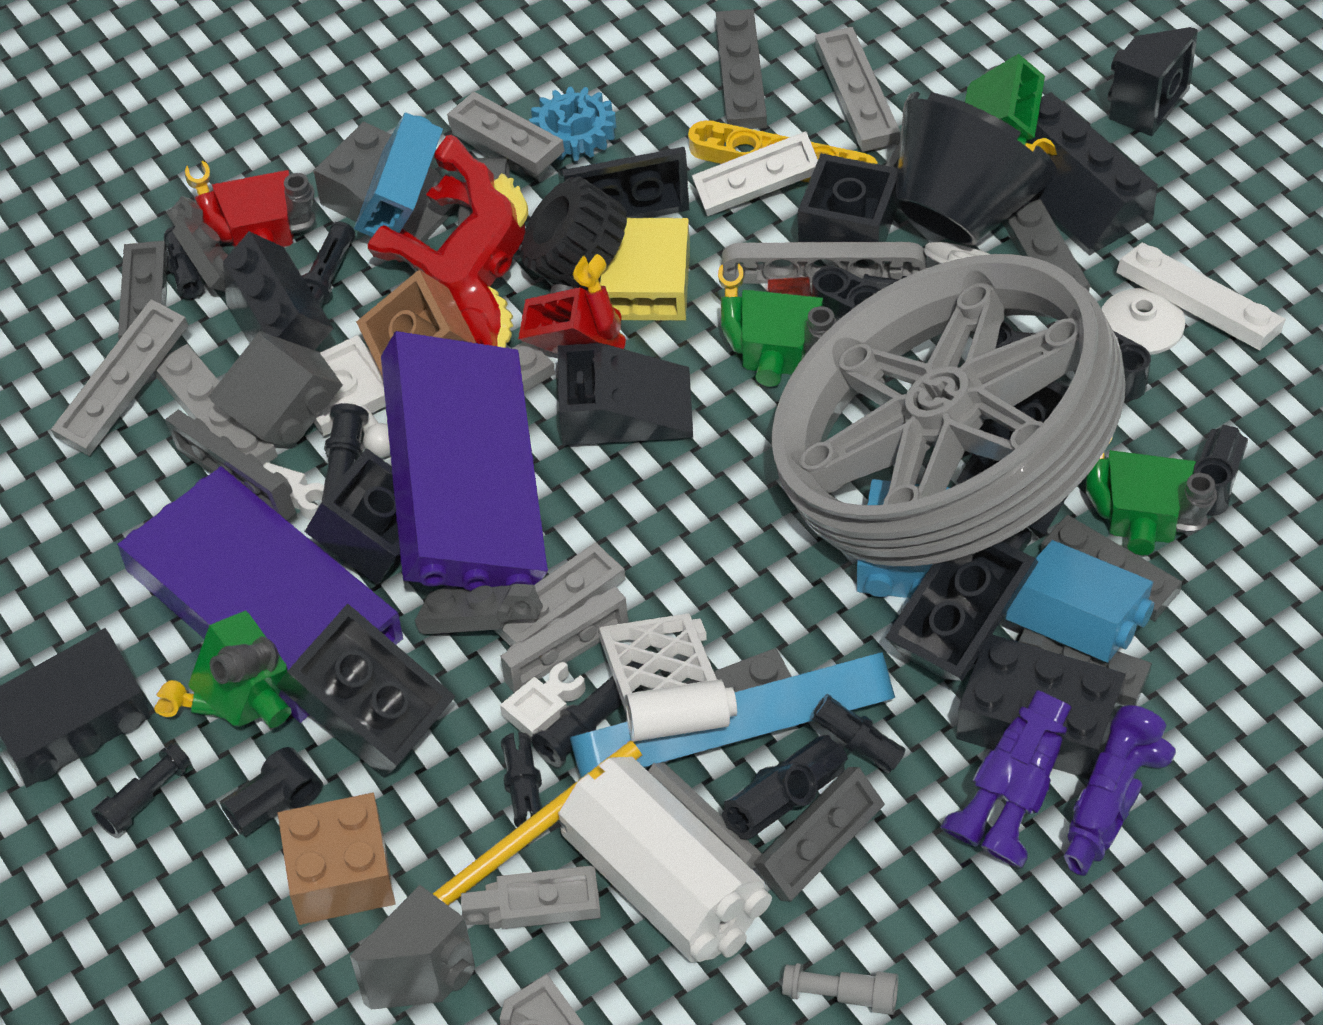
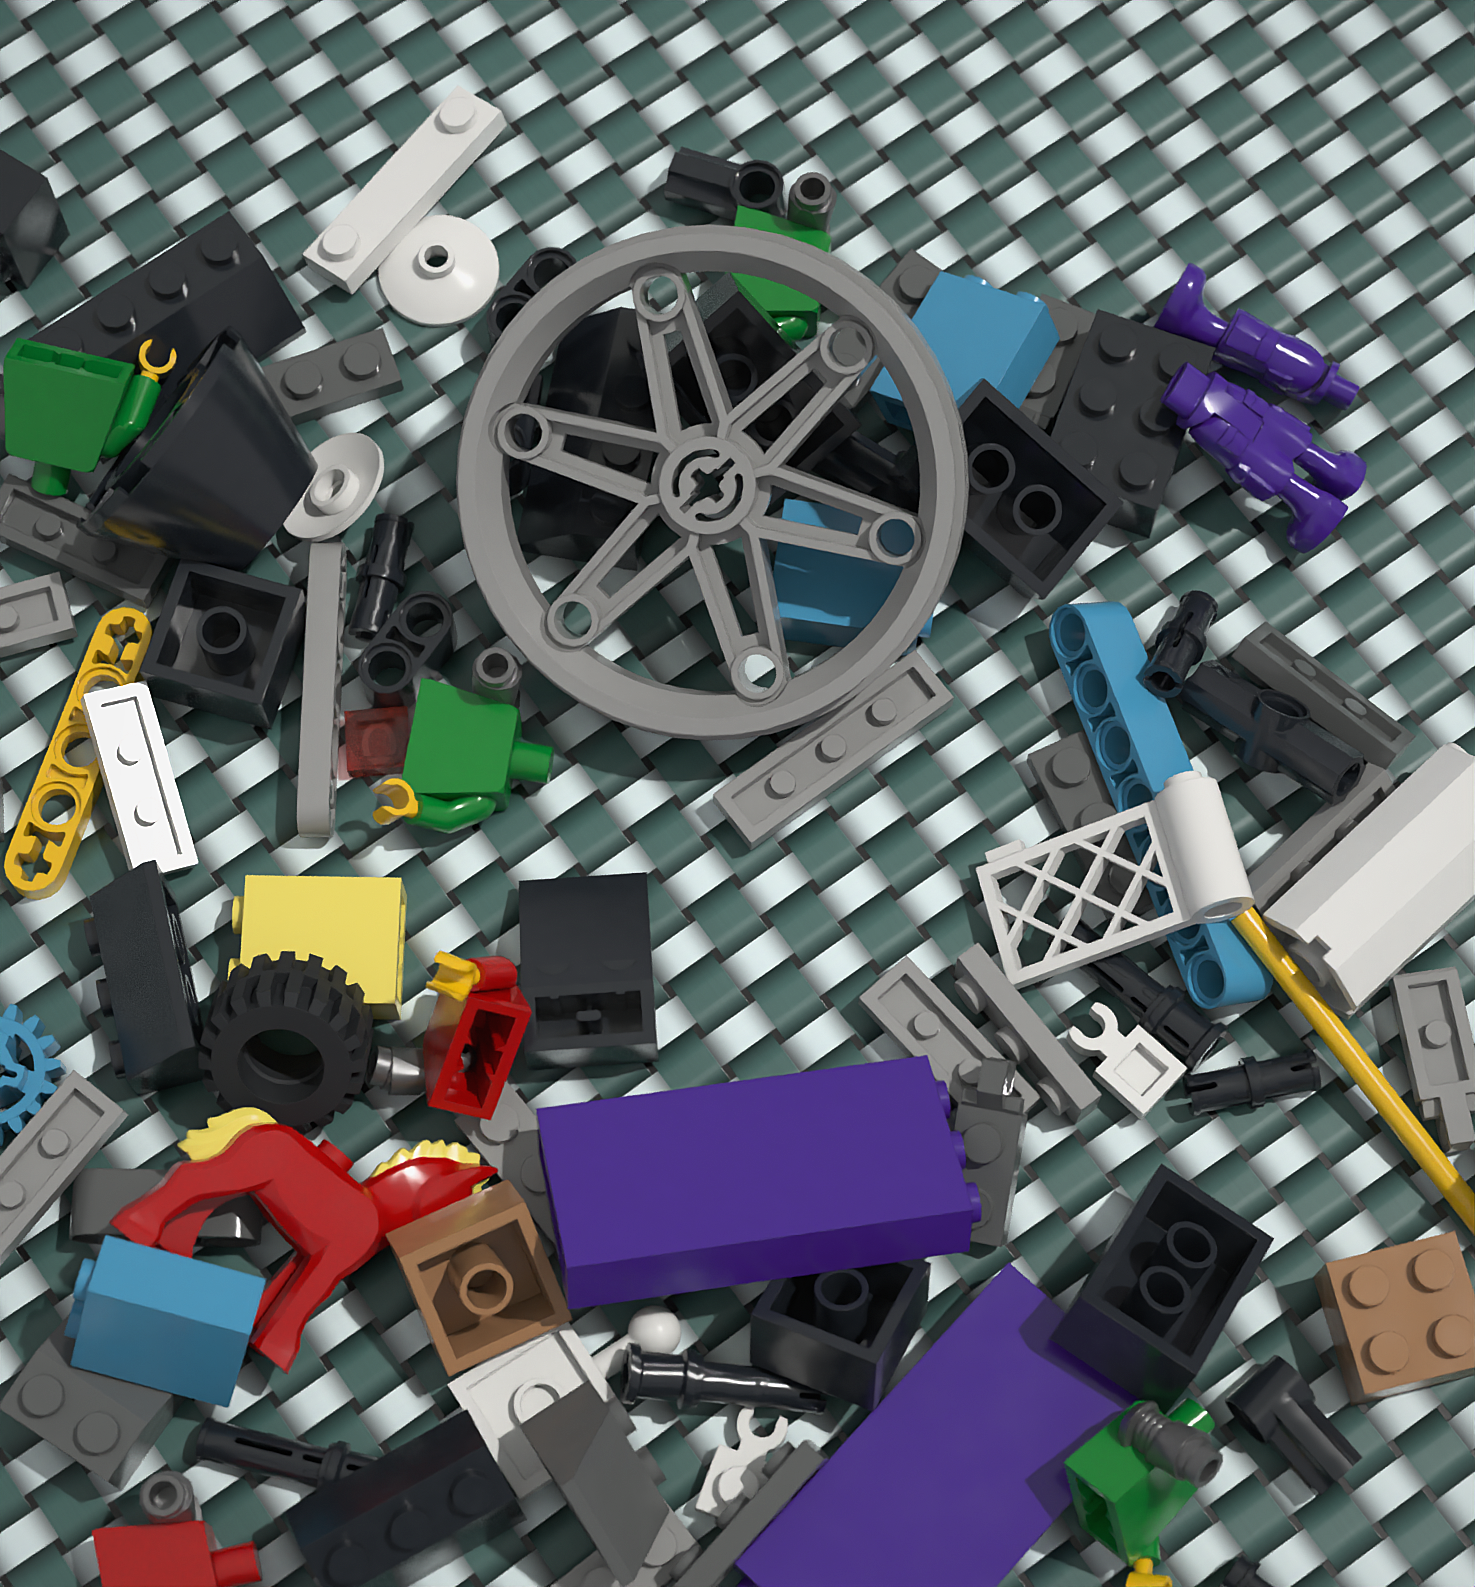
camera: 95 degrees left, 20 degrees up
none -> light grey plate [713,650,954,850]

